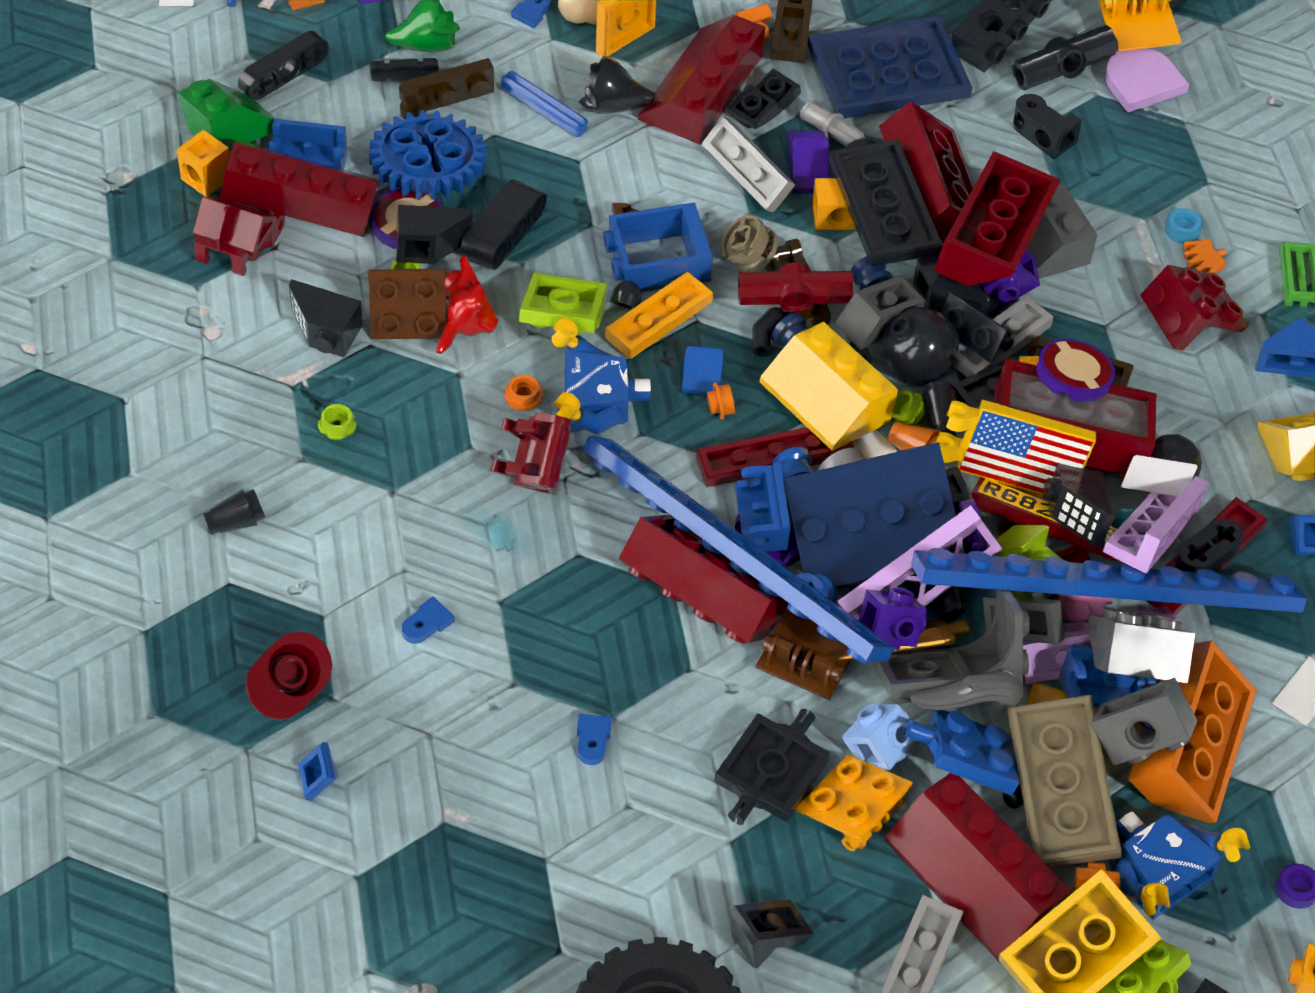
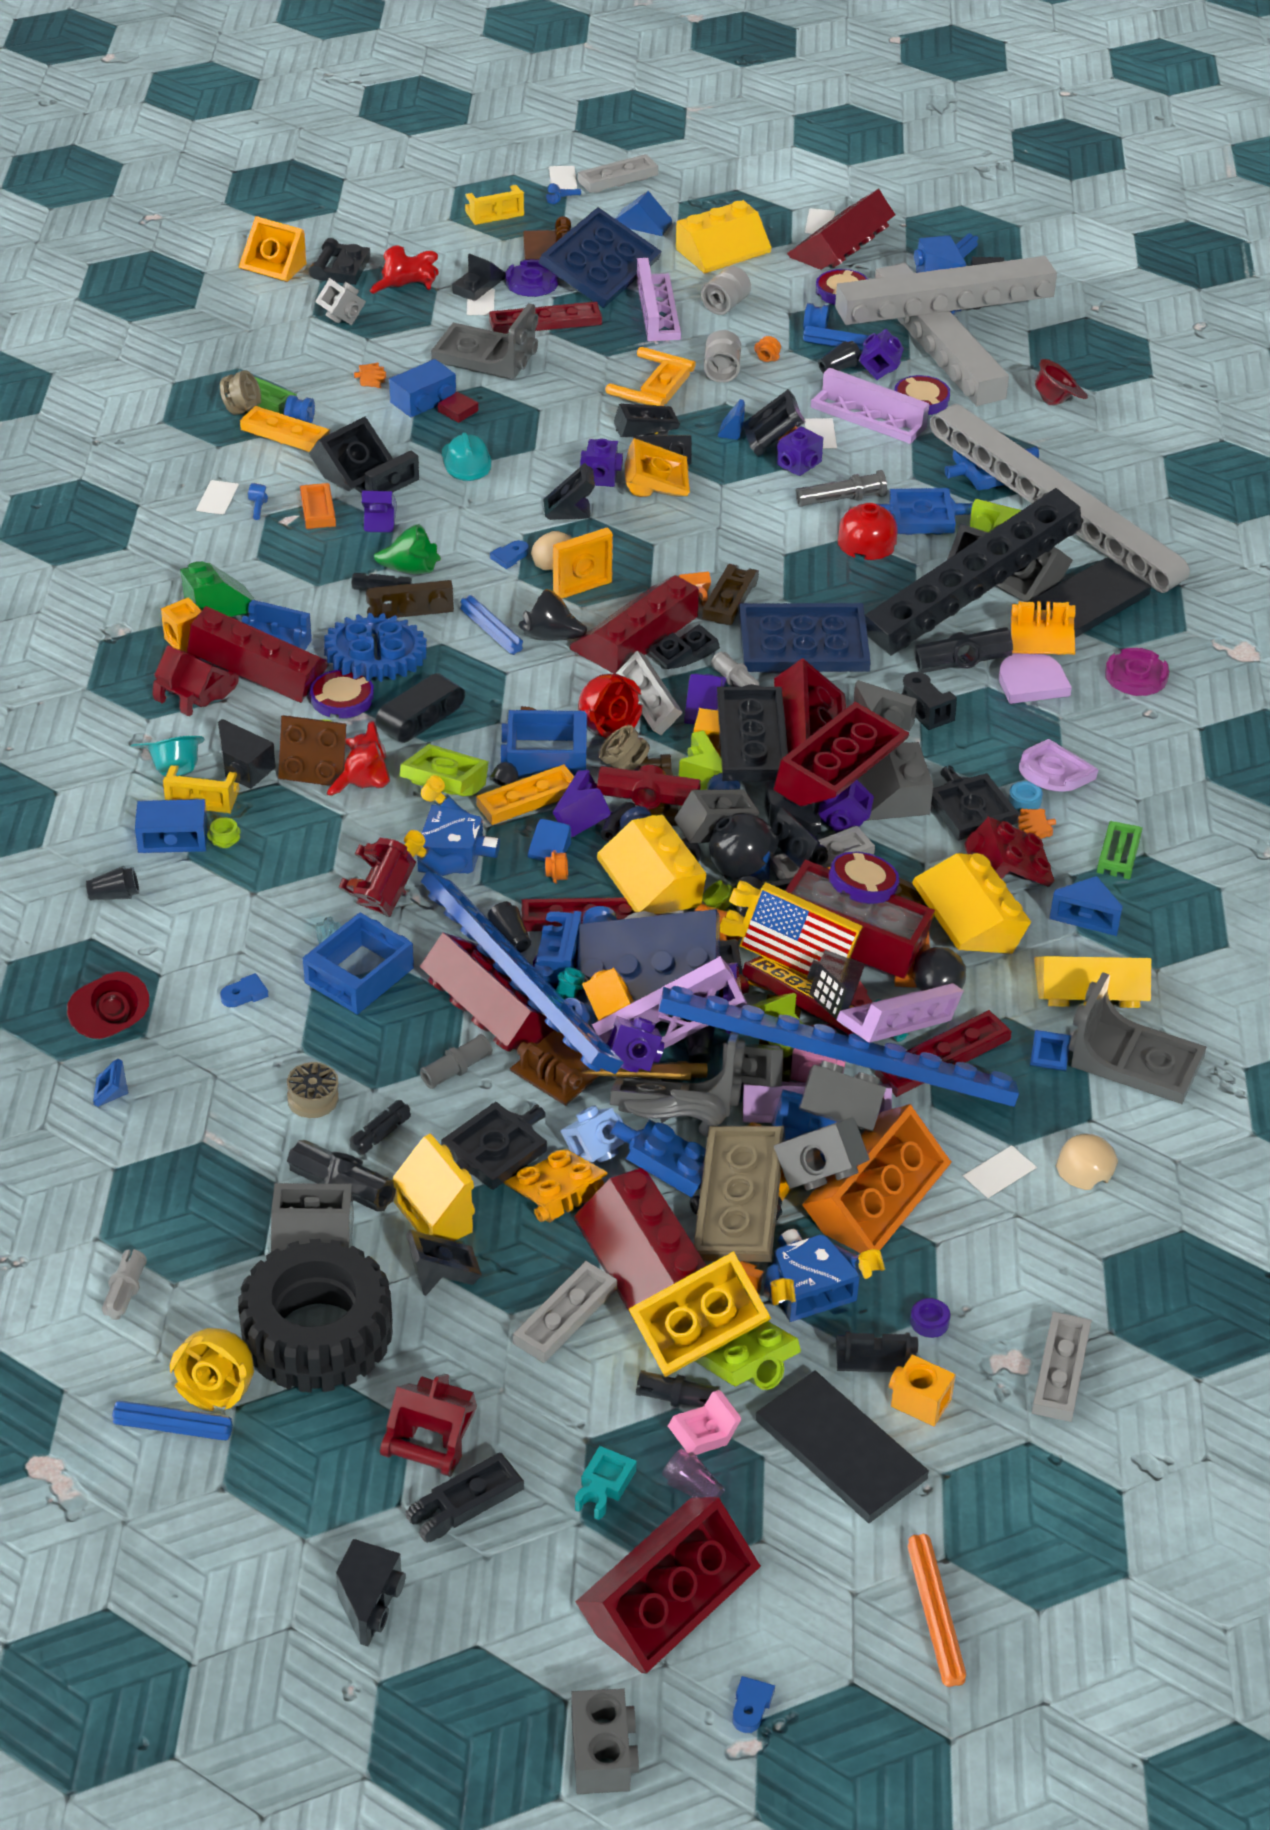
camera: 15 degrees right, 10 degrees down
black beam [238,31,329,100] -> none
black slope [395,205,473,264] -> none
orange plate [505,375,543,411] -> none
blue piece [577,714,612,765] -> none
white sticker [1121,455,1198,496] -> none
black beam [1175,519,1243,572] -> none
none -> teal piece [131,736,205,776]
none -> blue brick [135,799,208,853]
none -> yellow hinge [163,765,240,814]
none -> dark grey slope [271,1183,354,1252]
none -> dark tan wheel [287,1062,339,1118]
none -> black piece [287,1140,396,1212]
none -> blue window [303,912,414,1015]
none -> black axle [349,1100,411,1155]
none -> yellow slope [393,1133,475,1241]
none -> dark grey pin [420,1034,493,1089]
none -> black cone [487,901,531,953]
none -> dark purple slope [553,770,611,838]
none -> teal pin [556,967,585,999]
none -> red cylinder [578,674,643,739]
none -> light orange brick [582,968,634,1021]
none -> lime slope [679,730,722,790]
none -> black hinge [836,1331,918,1372]
none -> dark grey slope [854,680,917,731]
none -> yellow slope [912,853,1031,954]
none -> black plate [931,765,1019,841]
none -> lavender tile [1019,739,1099,792]
none -> magenta tile [1105,648,1170,696]

